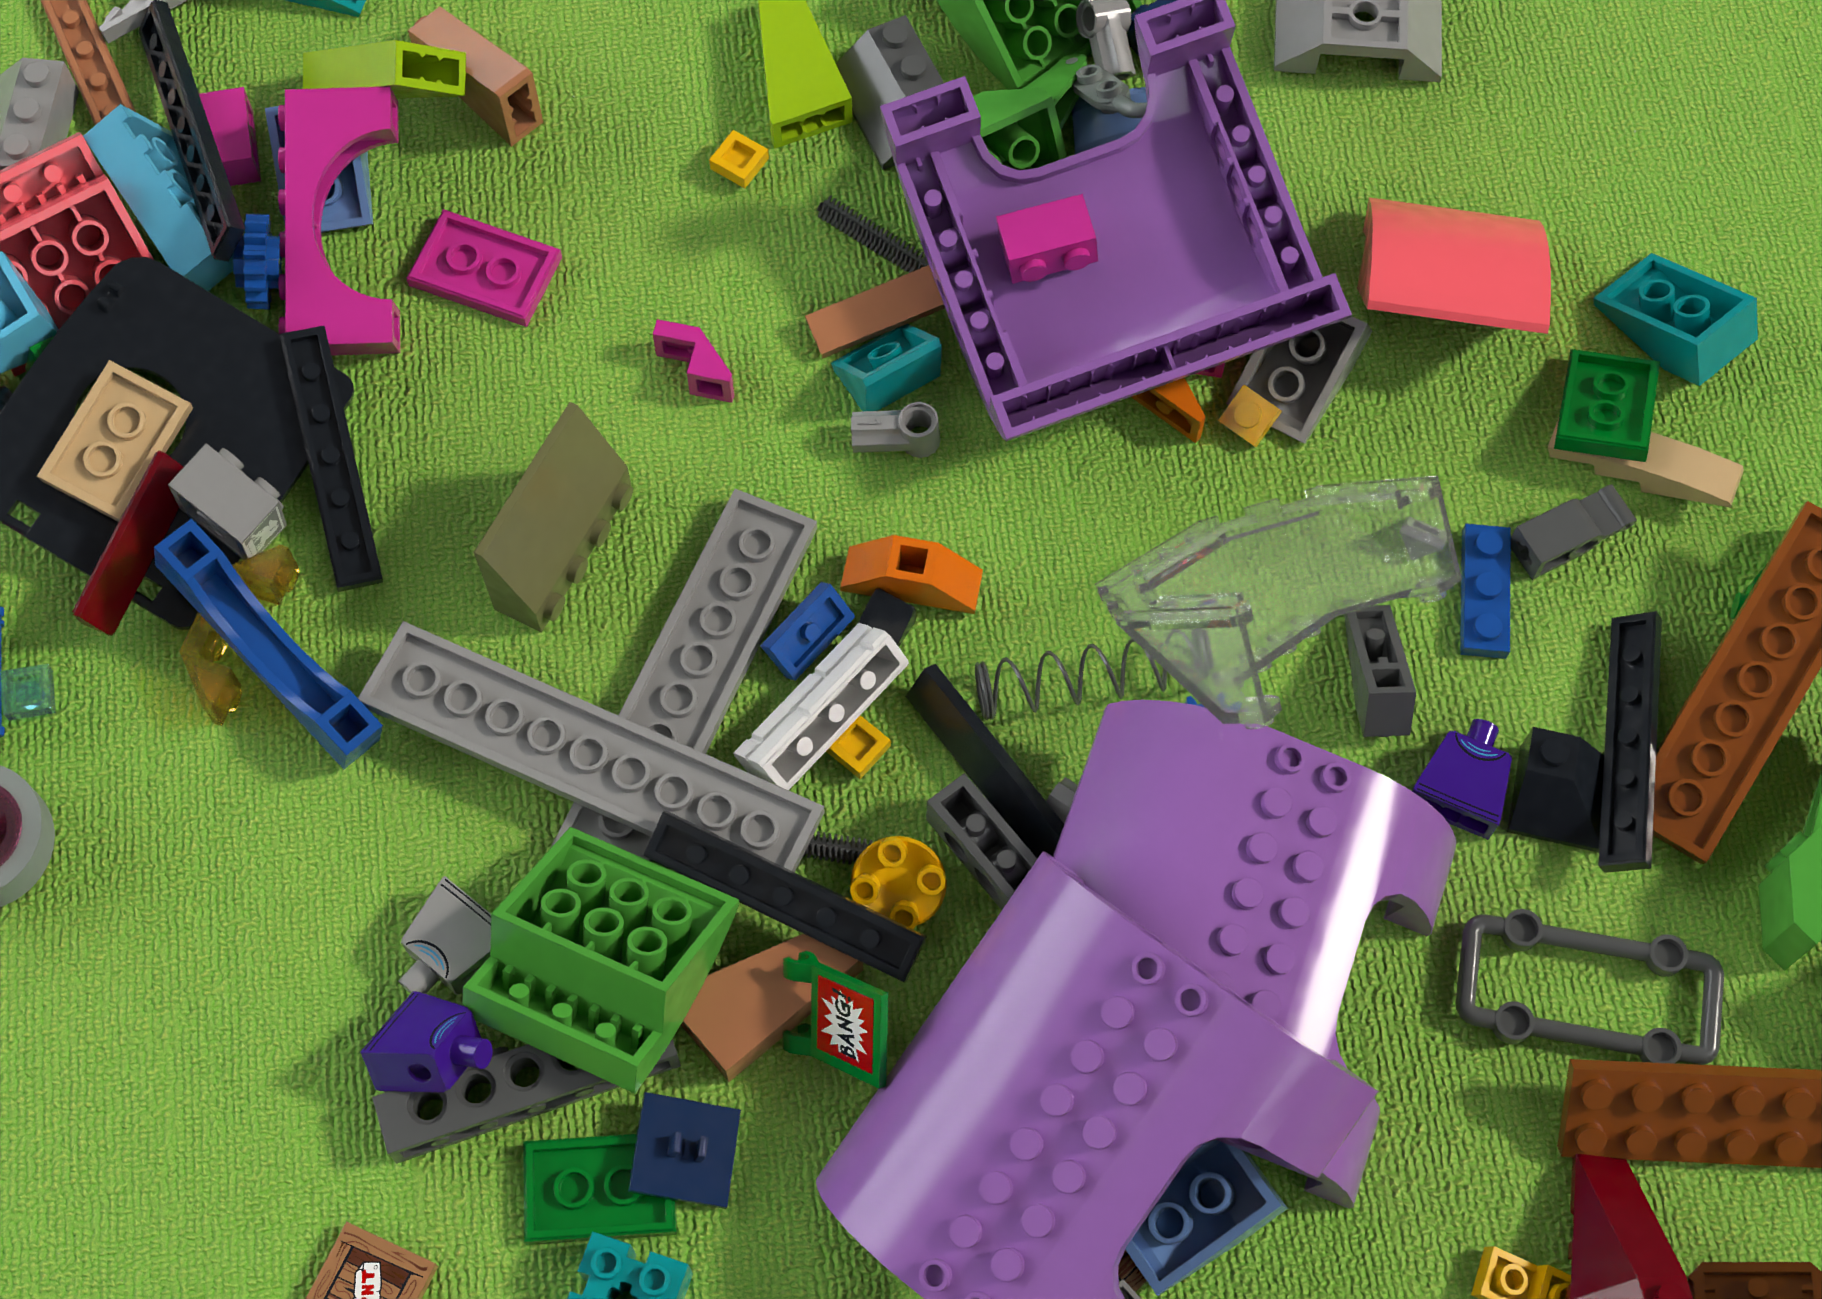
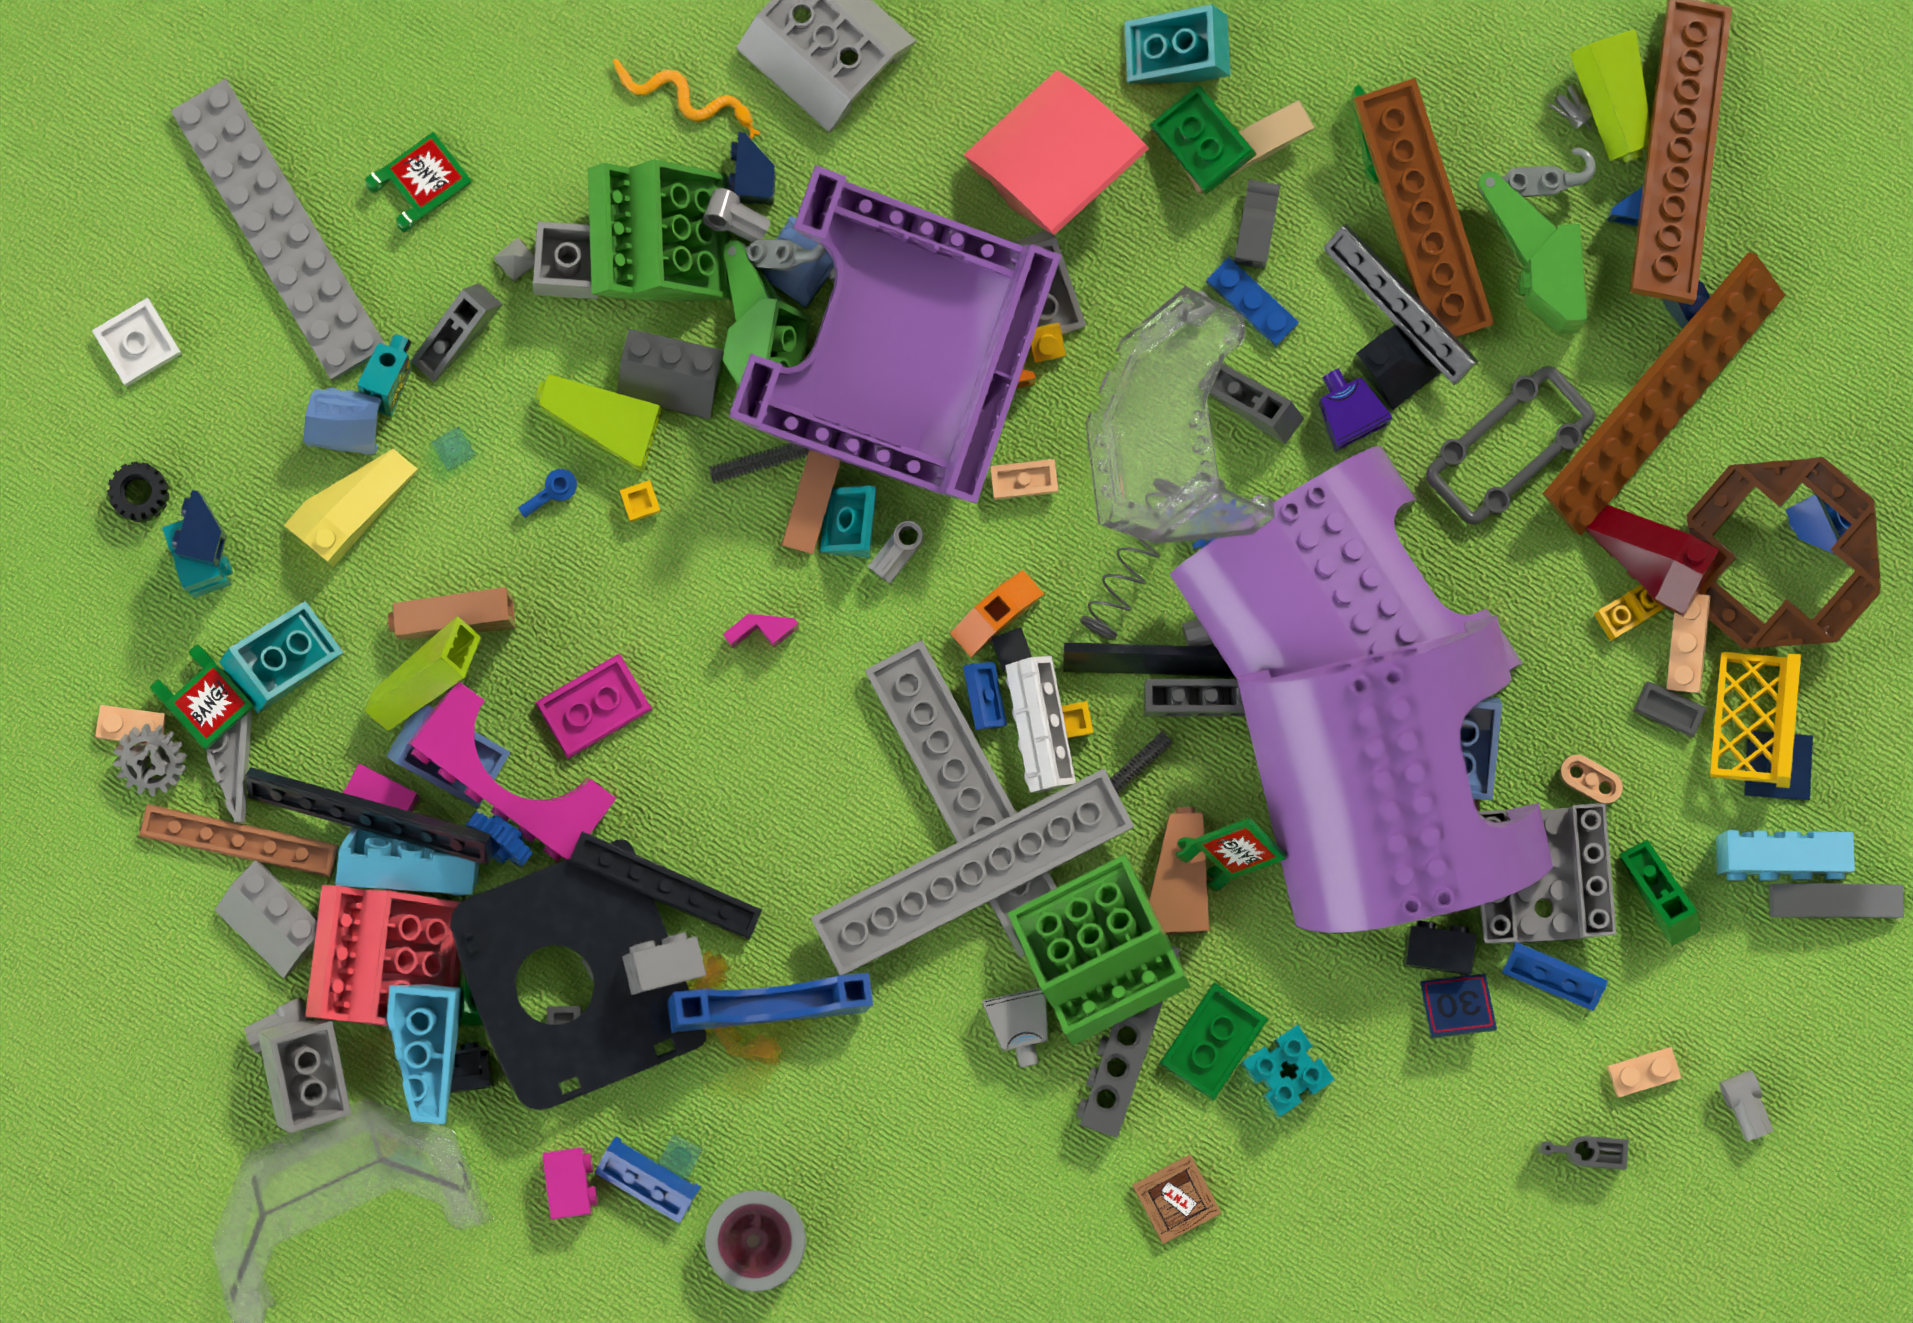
camera: 50 degrees left, 15 degrees up
tan plate [37,360,193,522] -> none
dark red slope [72,450,184,636] -> none
dark purple torso [360,991,493,1092] -> none
olive slope [474,402,633,633] -> none
dark blue piece [628,1092,741,1209] -> none
black tile [643,811,927,982] -> none
yellow dish [850,836,947,929] -> none
dark pink brick [996,194,1098,284] -> none
none -> blue plate [518,469,577,518]
none -> light nougat plate [990,459,1058,500]

